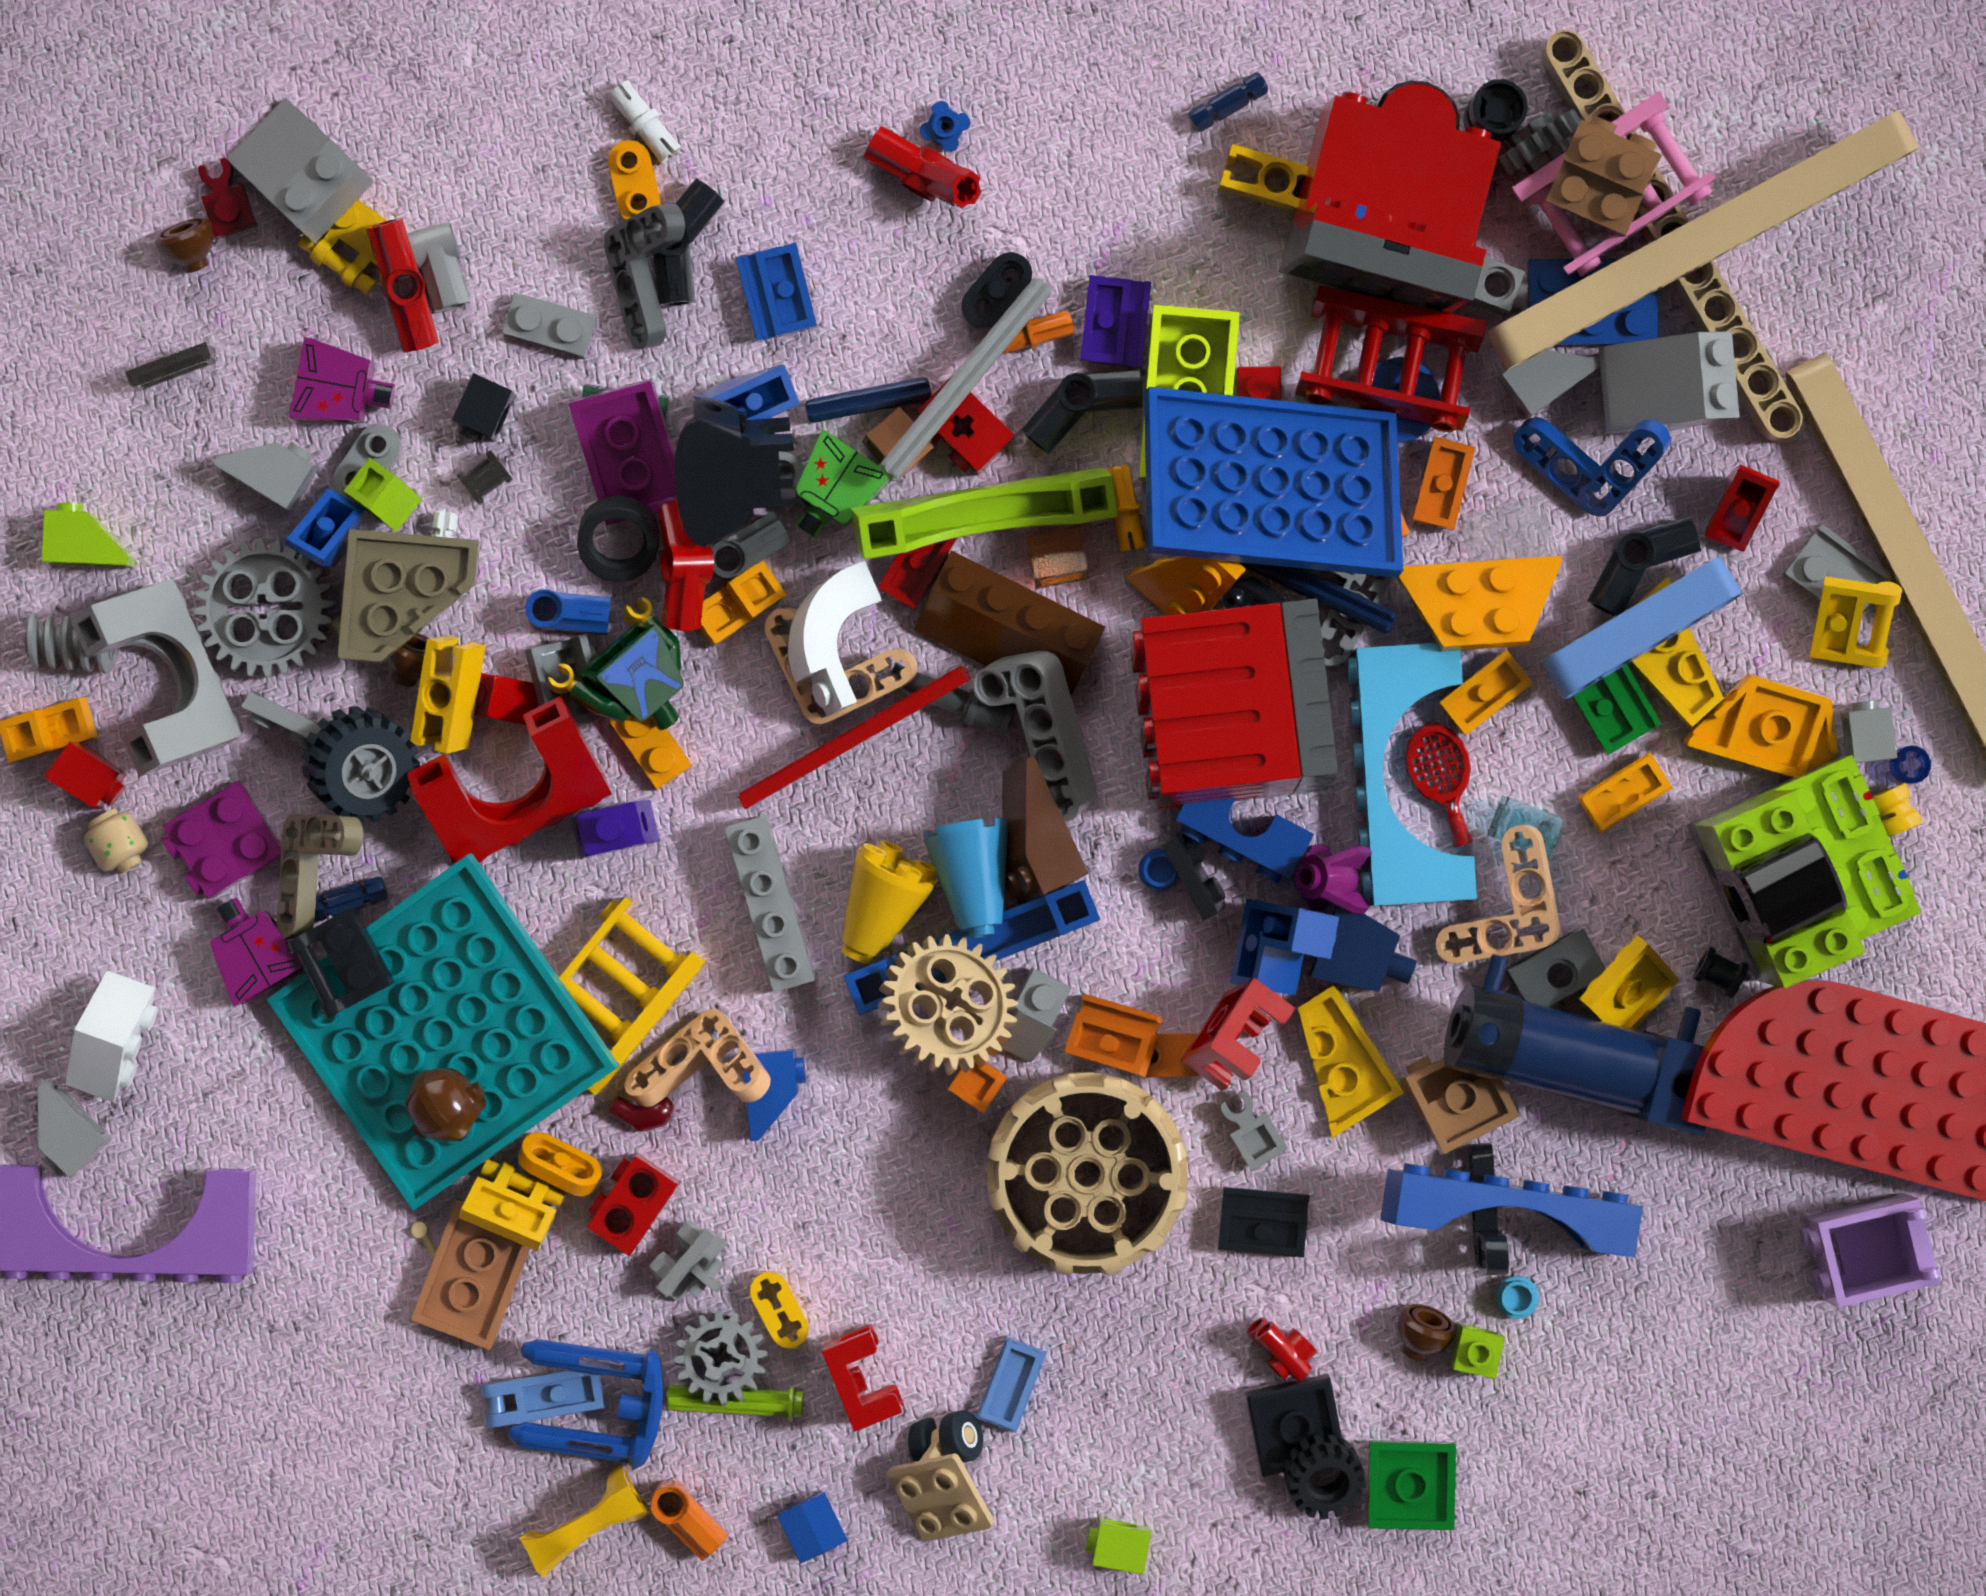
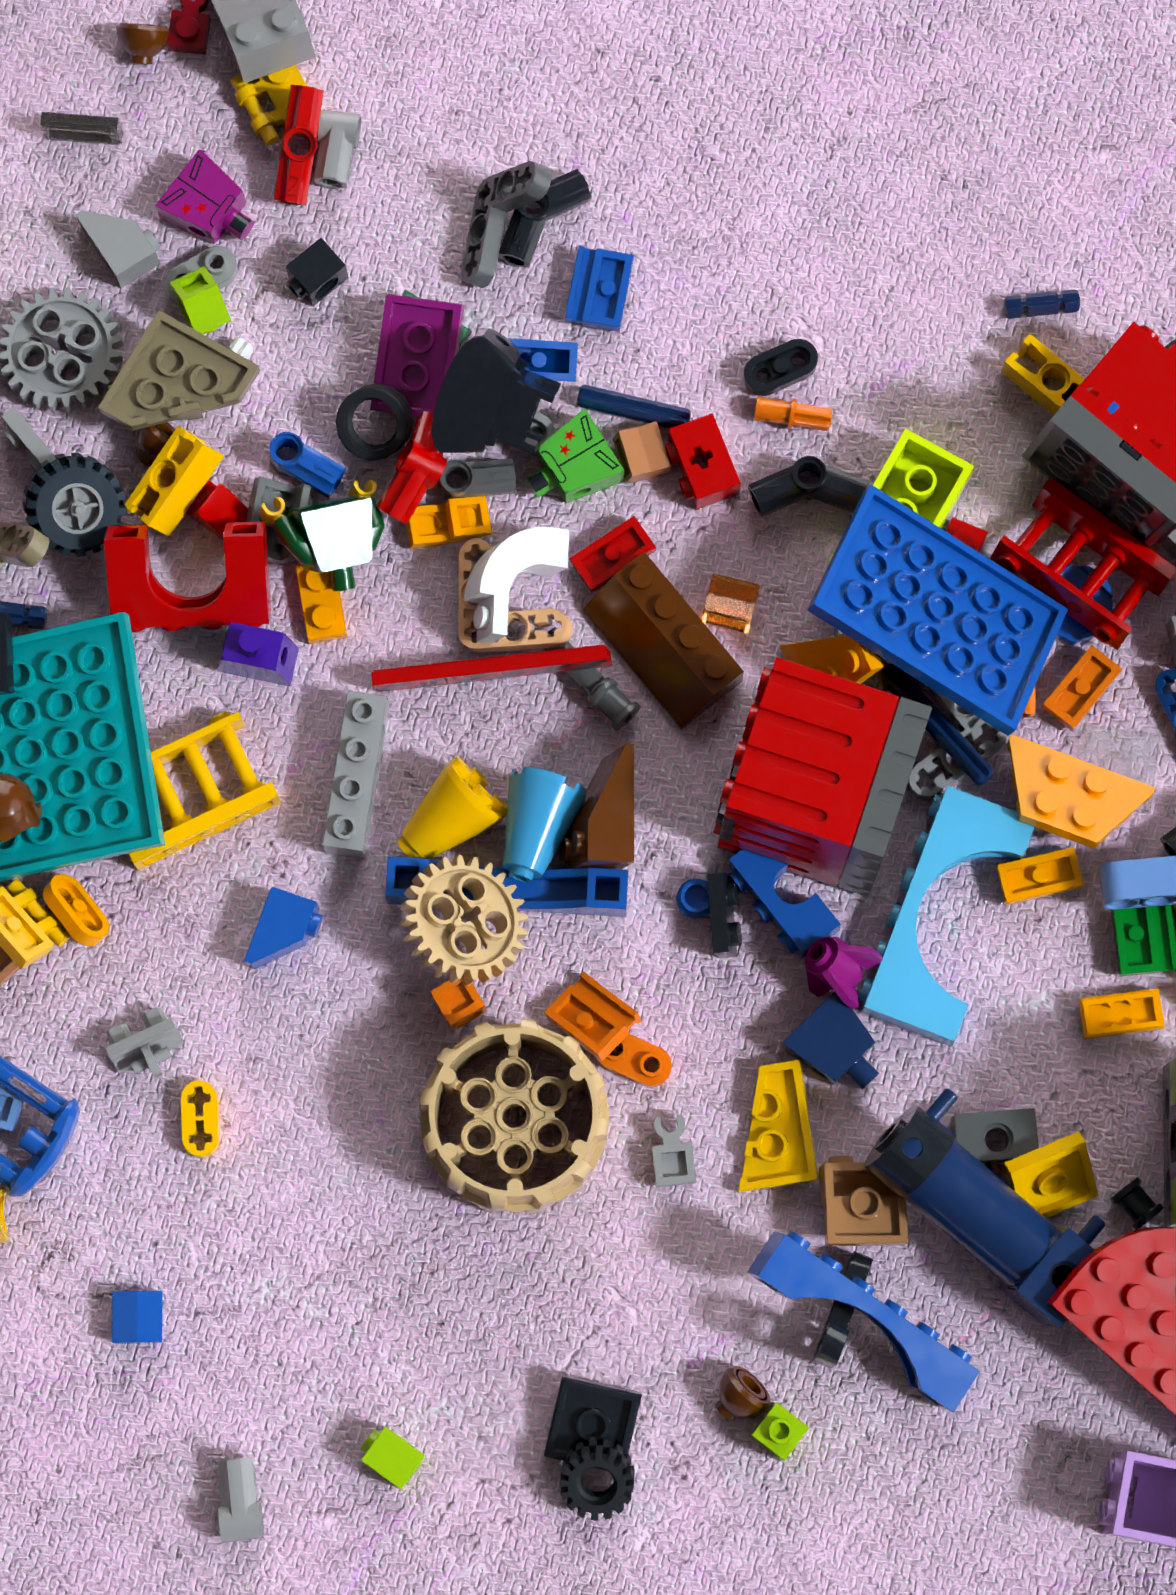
camera: 30 degrees right, 10 degrees down
blue slope [285,488,365,567] -> none
clear smoke bush [456,450,513,506] -> none
light grey plate [502,292,598,359] -> none
red brick [586,1153,680,1256] -> none
white pin [607,80,682,164] -> none
light orange plate [608,140,662,220] -> none
dark red arm [608,1096,674,1132] -> none
light nougat beam [624,1009,771,1107] -> none
orange piece [650,1479,729,1561] -> none
lime axle [666,1384,804,1422] -> none
light grey gear [674,1310,769,1406] -> none
red panel [822,1324,904,1432] -> none
lime arch [851,467,1118,559] -> none
red piece [863,126,982,209] -> none
light grey axle [879,277,1052,481] -> none
tan plate [886,1410,994,1542] -> none
blue plate [920,101,970,152] -> none
light grey beam [972,650,1097,822] -> none
medium blue tile [976,1336,1047,1433] -> none
light grey slope [999,967,1071,1063] -> none
dark purple plate [1080,275,1151,369] -> none
light orange axle [1106,465,1146,552] -> none
red panel [1181,978,1295,1091] -> none
black plate [1217,1186,1310,1258] -> none
blue brick [1230,898,1339,996] -> none
red plate [1247,1317,1317,1381] -> none
green plate [1367,1440,1456,1530] -> none
red piece [1405,724,1474,848] -> none
light nougat beam [1436,824,1560,963] -> none
clear light blue bracket [1487,795,1563,858] -> none
medium azure plate [1495,1276,1539,1319] -> none

